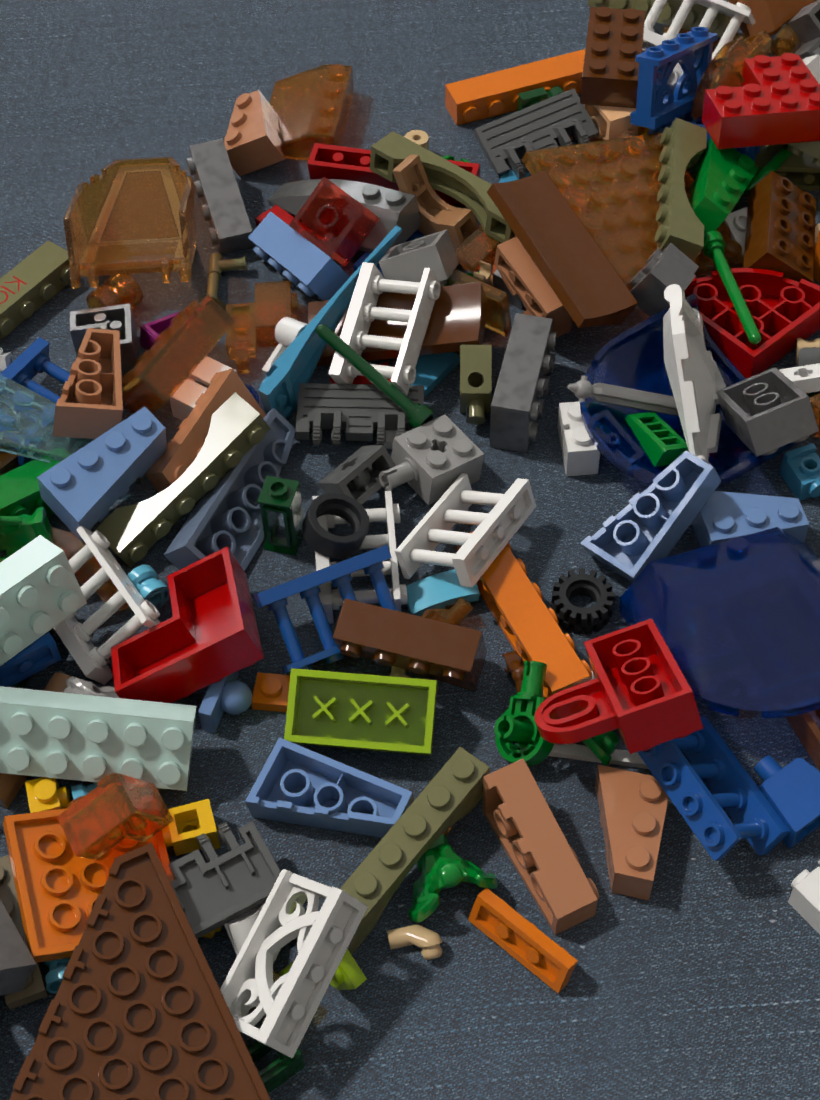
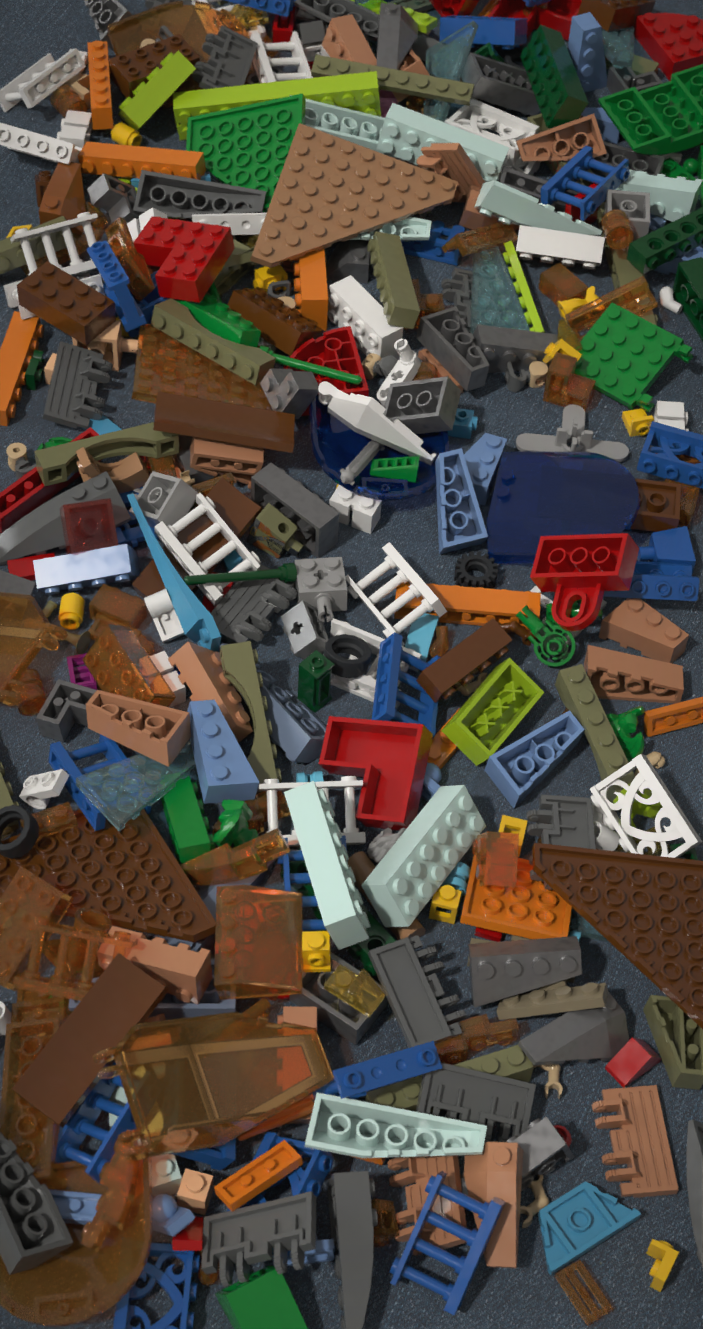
camera: 65 degrees left, 0 degrees up
none -> yellow brick [58,593,85,630]

